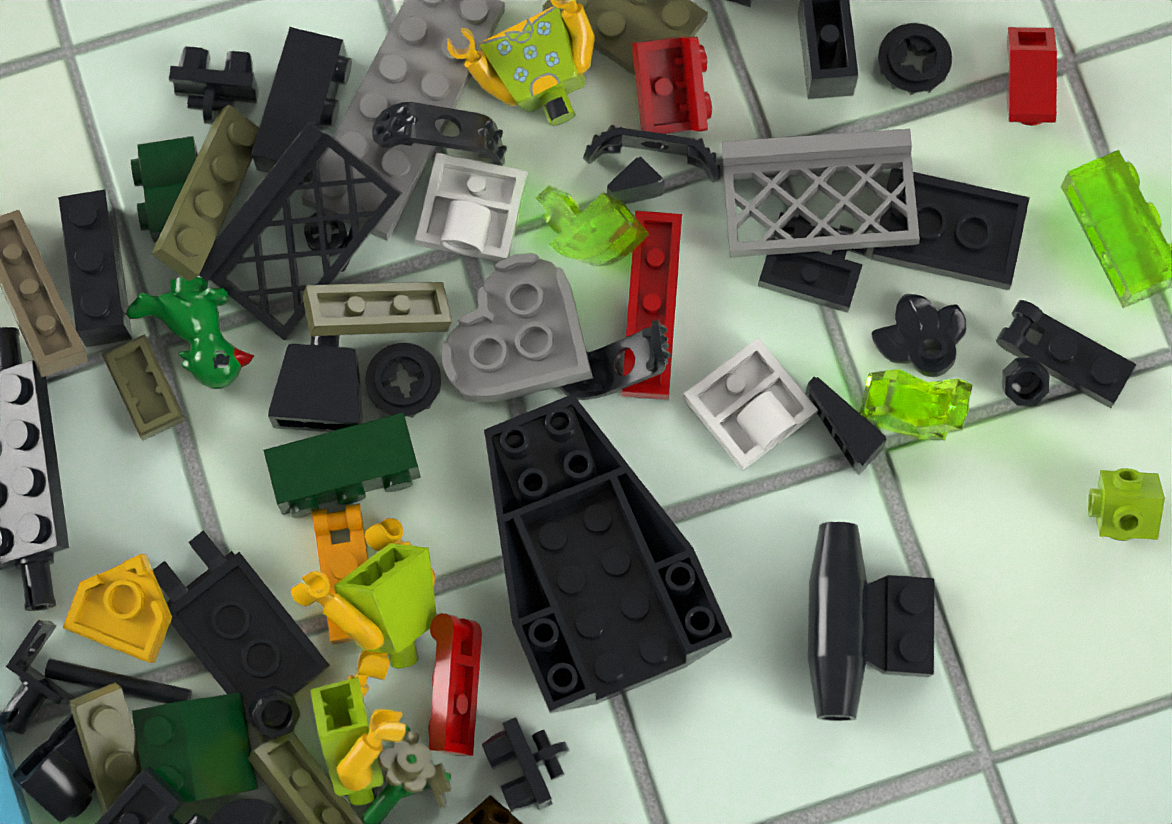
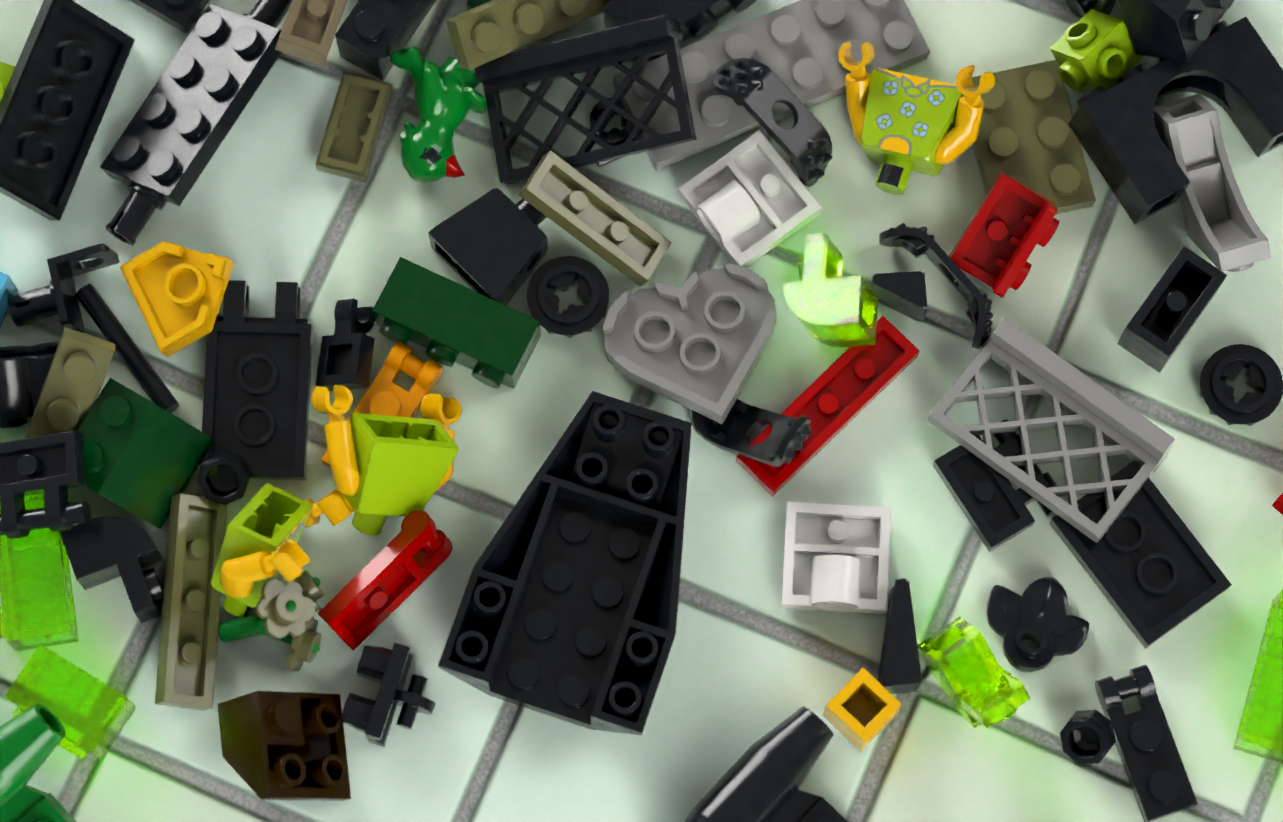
camera: 40 degrees right, 0 degrees up
none -> black plate [316,299,375,391]
none -> yellow brick [823,667,902,752]

